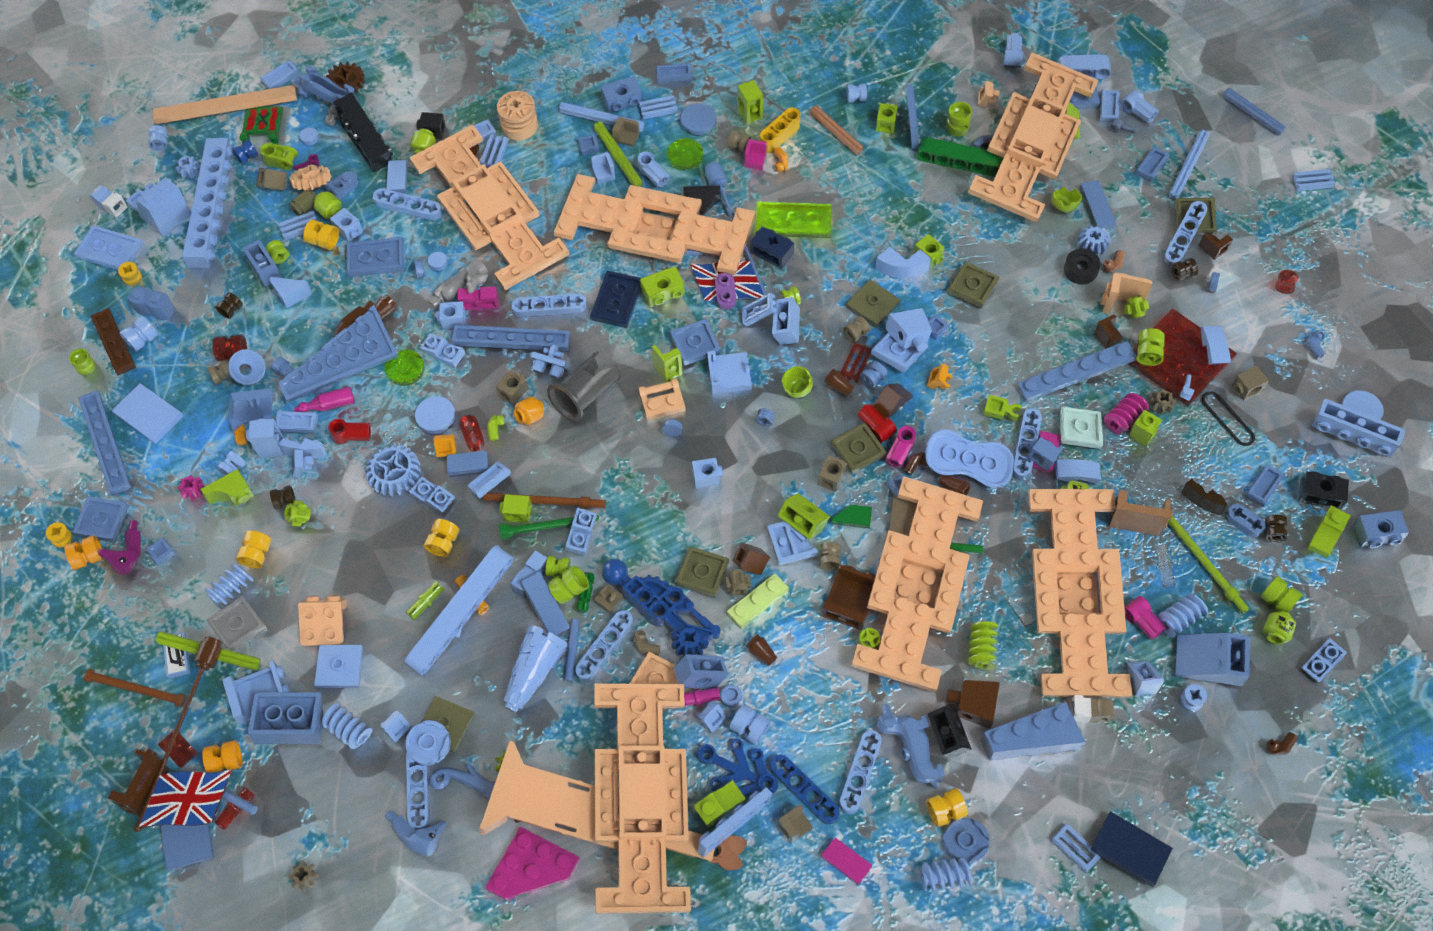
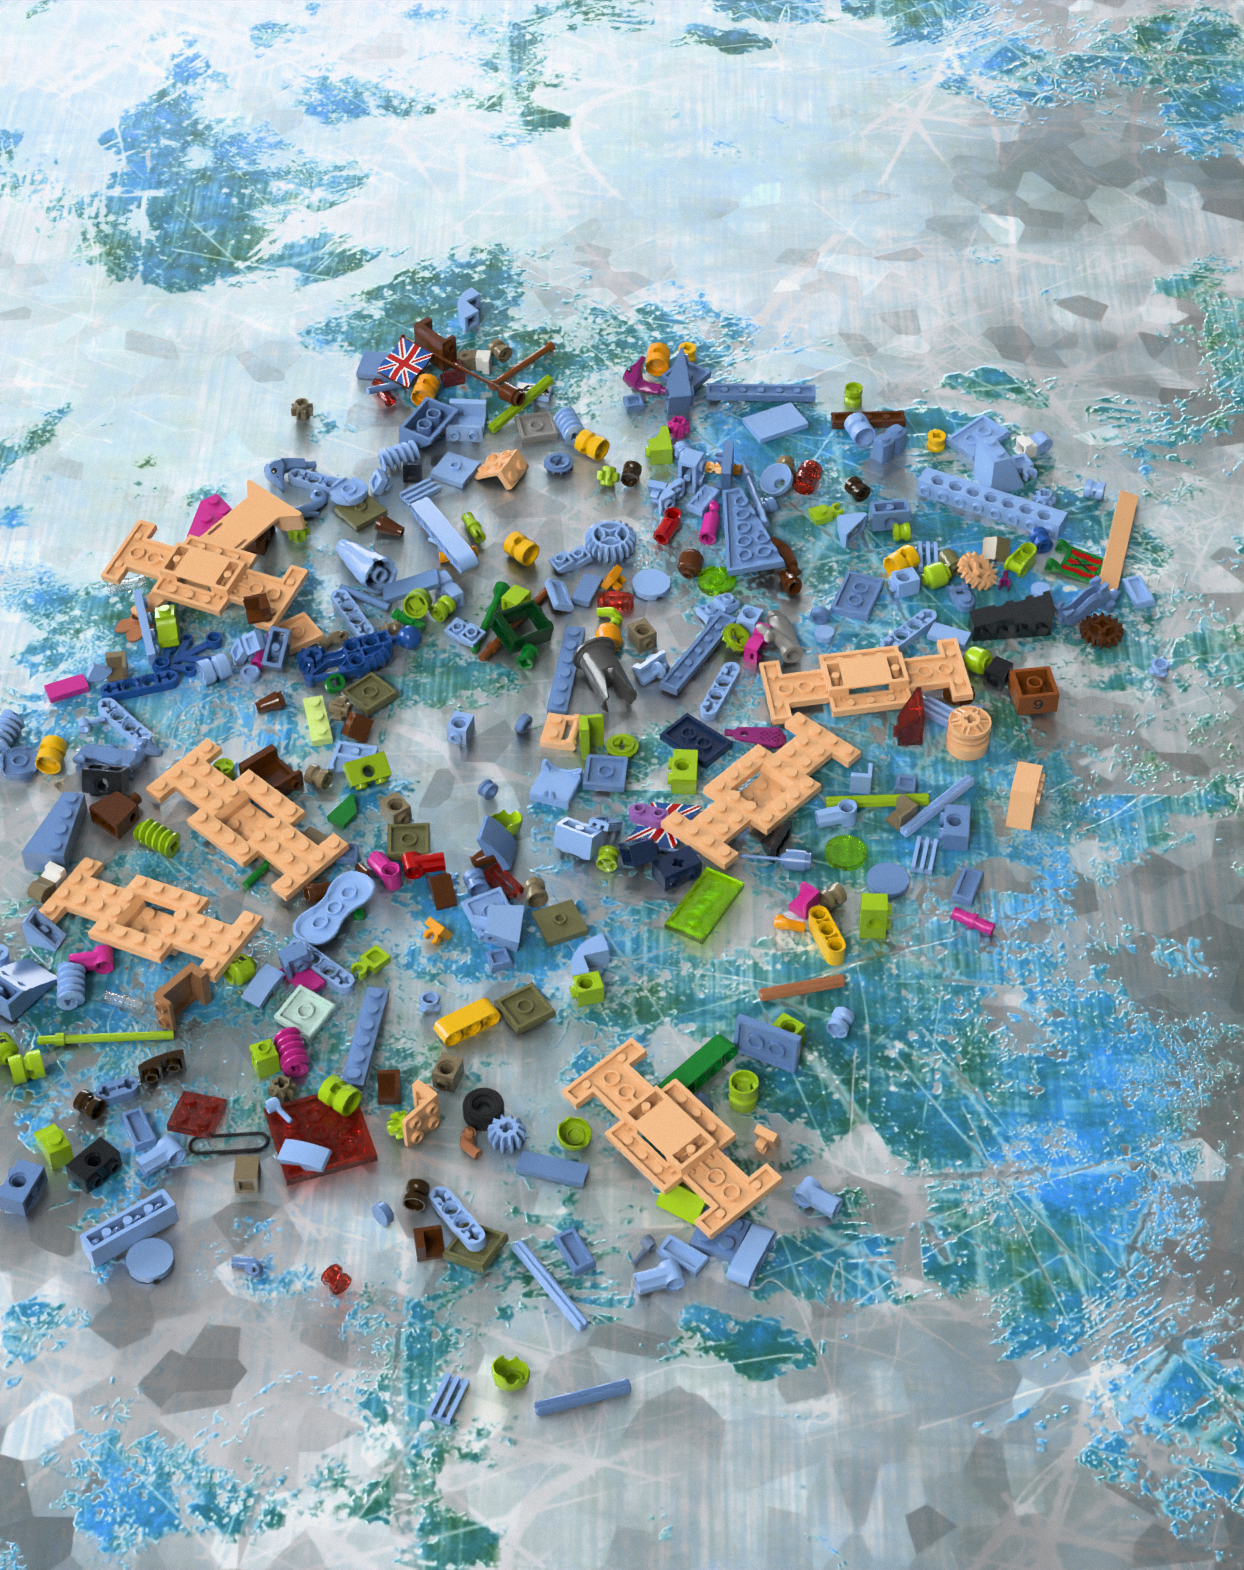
camera: 115 degrees right, 15 degrees down
none -> light blue hand [78,717,106,734]
none -> light blue tile [85,662,112,683]
none -> light blue piece [135,1135,186,1177]
none -> clear red plate [167,1091,227,1139]
none -> light blue tile [241,629,268,655]
none -> reddish brown panel [243,593,272,624]
none -> green bush [324,673,345,694]
none -> reddish brown cone [375,516,405,538]
none -> light blue tile [399,477,441,507]
none -> black tile [403,462,423,483]
none -> light blue plate [419,991,441,1012]
none -> dark tan brick [432,1053,464,1093]
none -> yellow beam [433,998,501,1047]
none -> leg [457,350,492,375]
none -> light blue brick [458,287,481,332]
none -> medium blue slope [477,815,518,871]
none -> dark tan wheel [488,338,512,363]
none -> dark green window [490,600,554,655]
none -> lime hair [491,1355,530,1392]
none -> green bush [516,643,539,670]
none -> medium blue gear [544,453,573,475]
none -> medium blue plate [547,626,585,715]
none -> lime gear [606,734,639,759]
none -> dark blue brick [618,837,659,867]
none -> medium blue slope [665,347,694,416]
none -> reddish brown head [677,549,704,579]
none -> lime gear [721,623,751,653]
none -> magenta piece [724,727,786,749]
none -> medium blue bar [741,463,770,528]
none -> lime plate [808,503,844,526]
none -> clear red slope [892,687,925,746]
none -> dark pink pin [950,906,996,936]
none -> light nougat wedge [1005,761,1046,831]
none -> dark orange brick [1008,666,1060,716]
none -> light blue plate [1148,658,1171,677]

